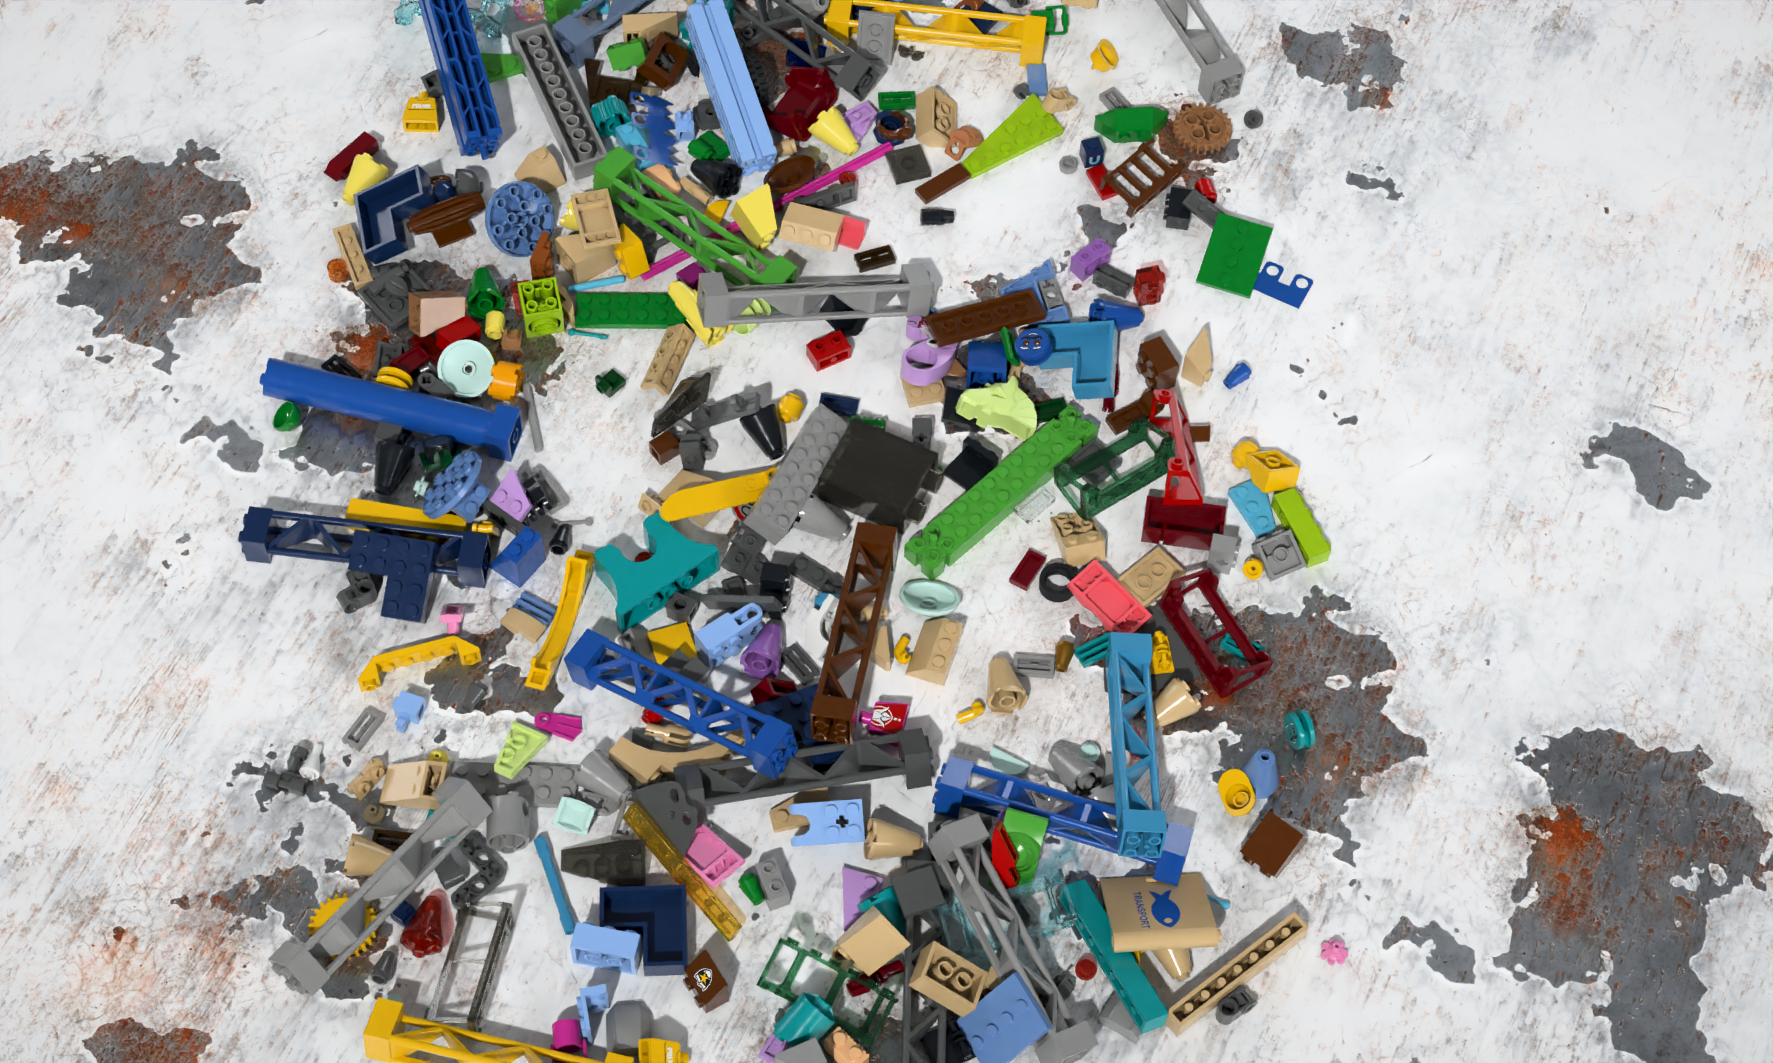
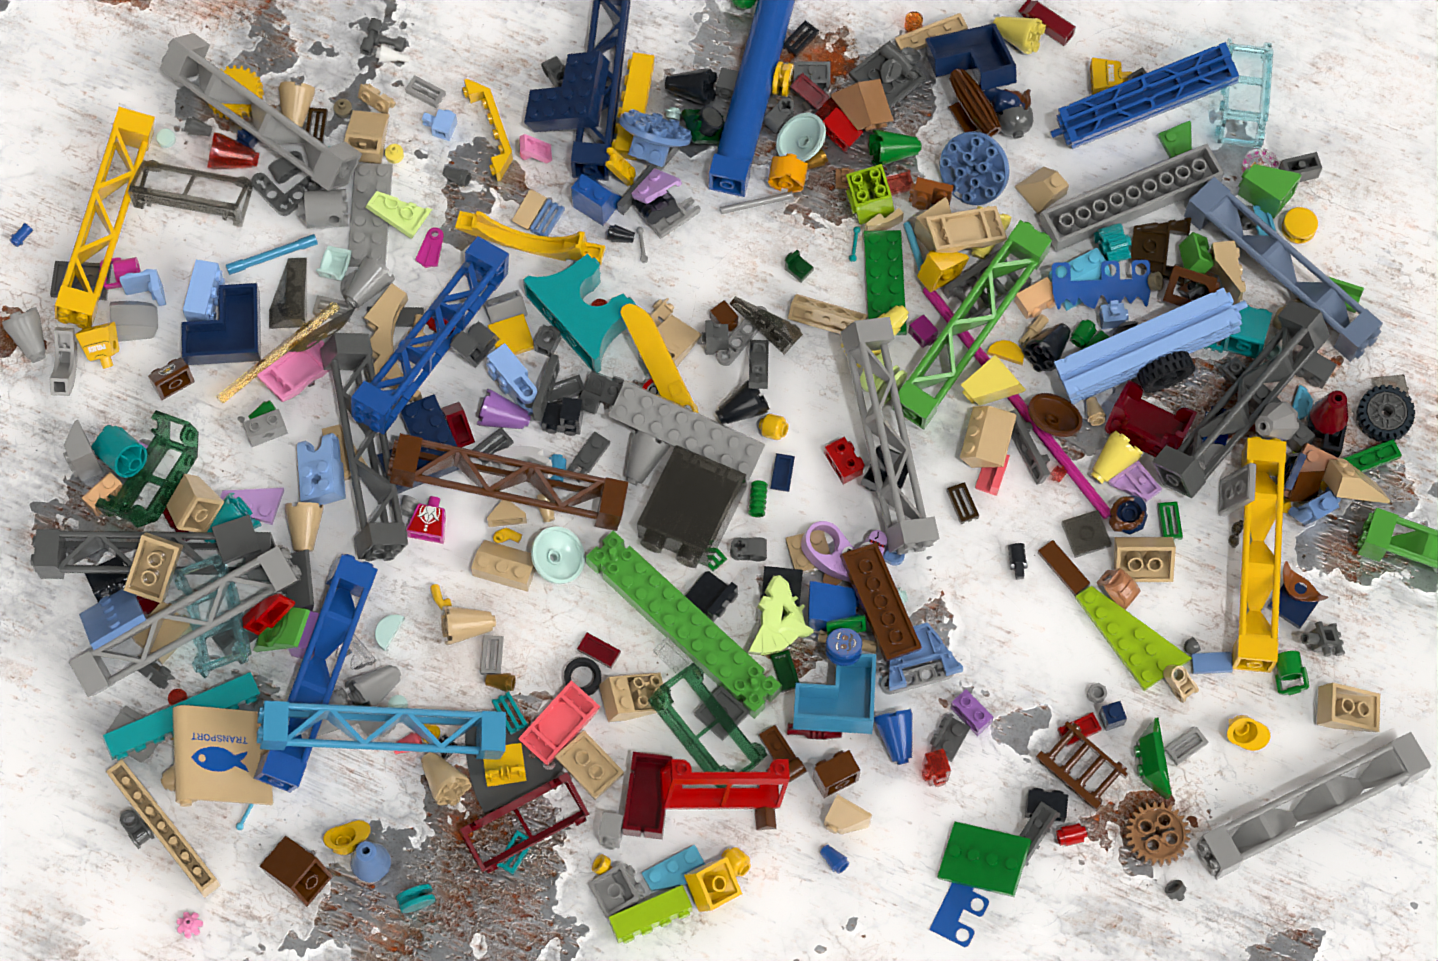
camera: 90 degrees right, 10 degrees up
light yellow brick [485,310,505,340] -> none

